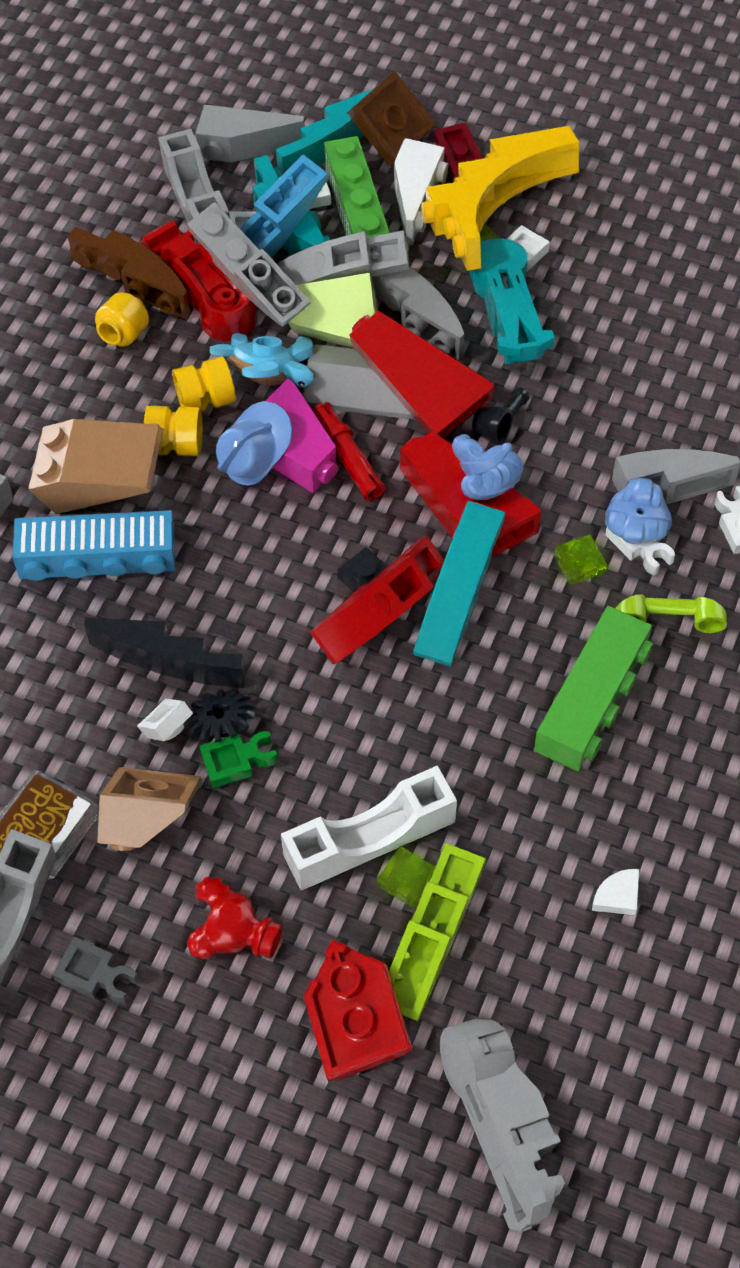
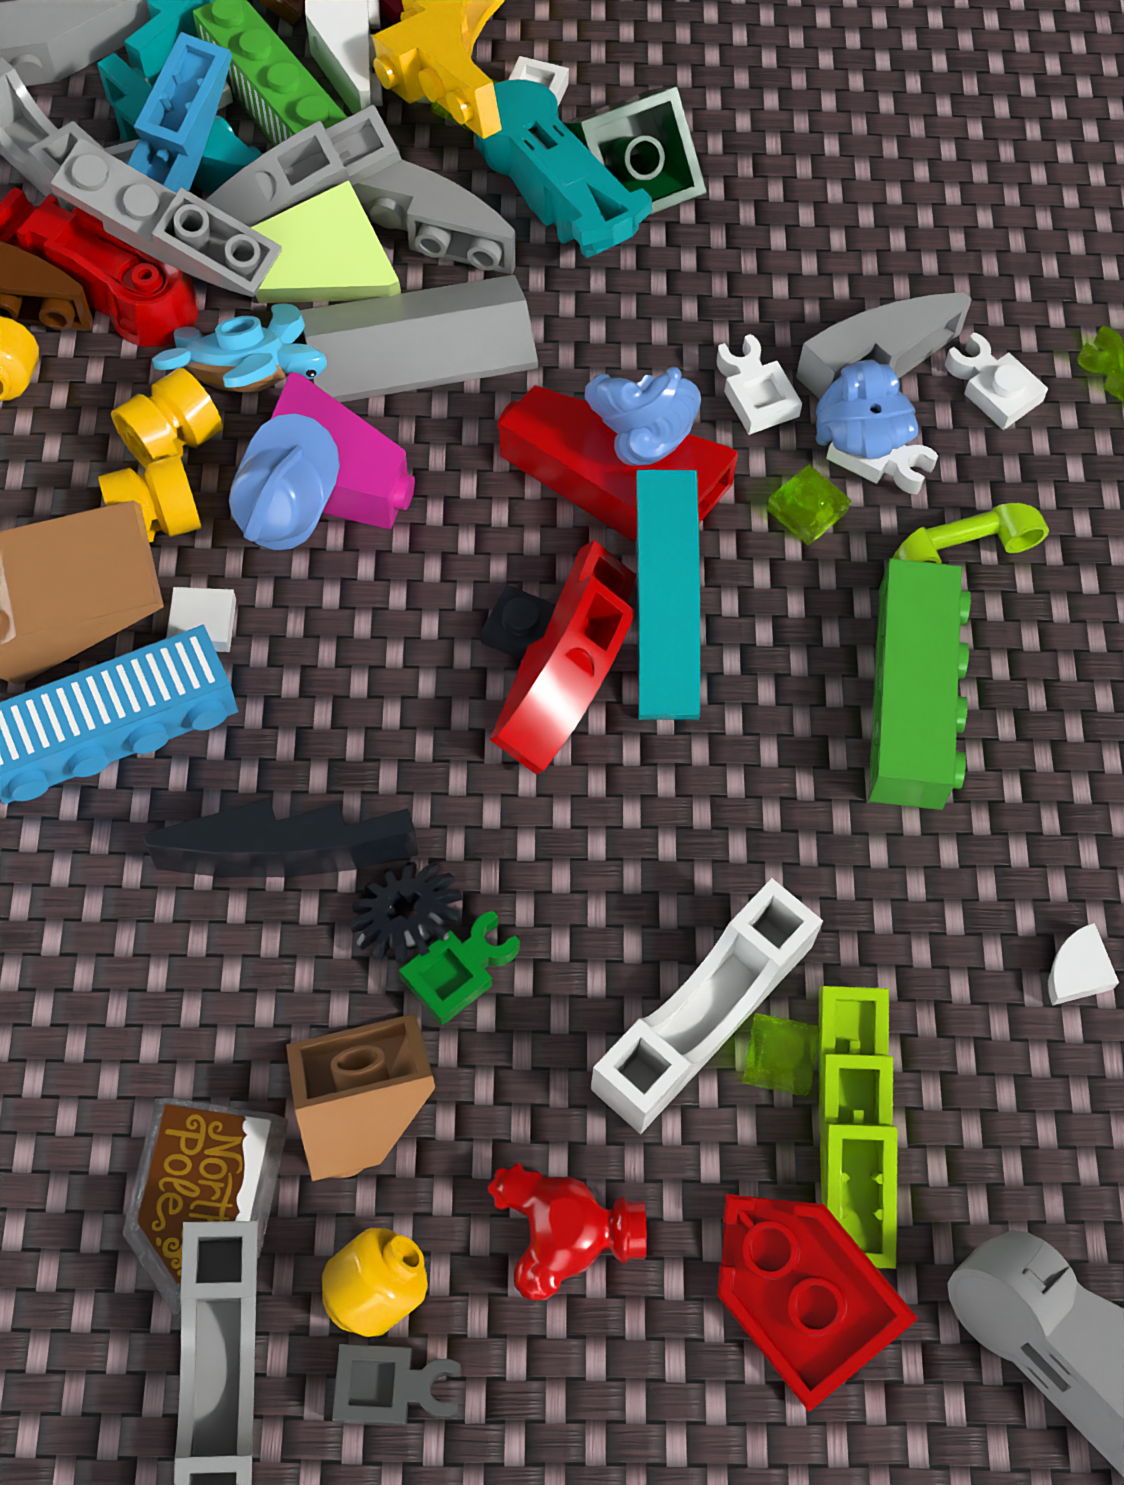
camera: 25 degrees left, 5 degrees up
white plate [137,698,193,741] -> none
red pin [312,402,386,501] -> none
red slope [349,311,495,439] -> none
black bar [472,387,530,445] -> none
none -> white tile [166,587,236,652]
none -> yellow head [322,1228,428,1337]
none -> dark green slope [562,86,707,215]
none -> white plate [716,334,802,435]

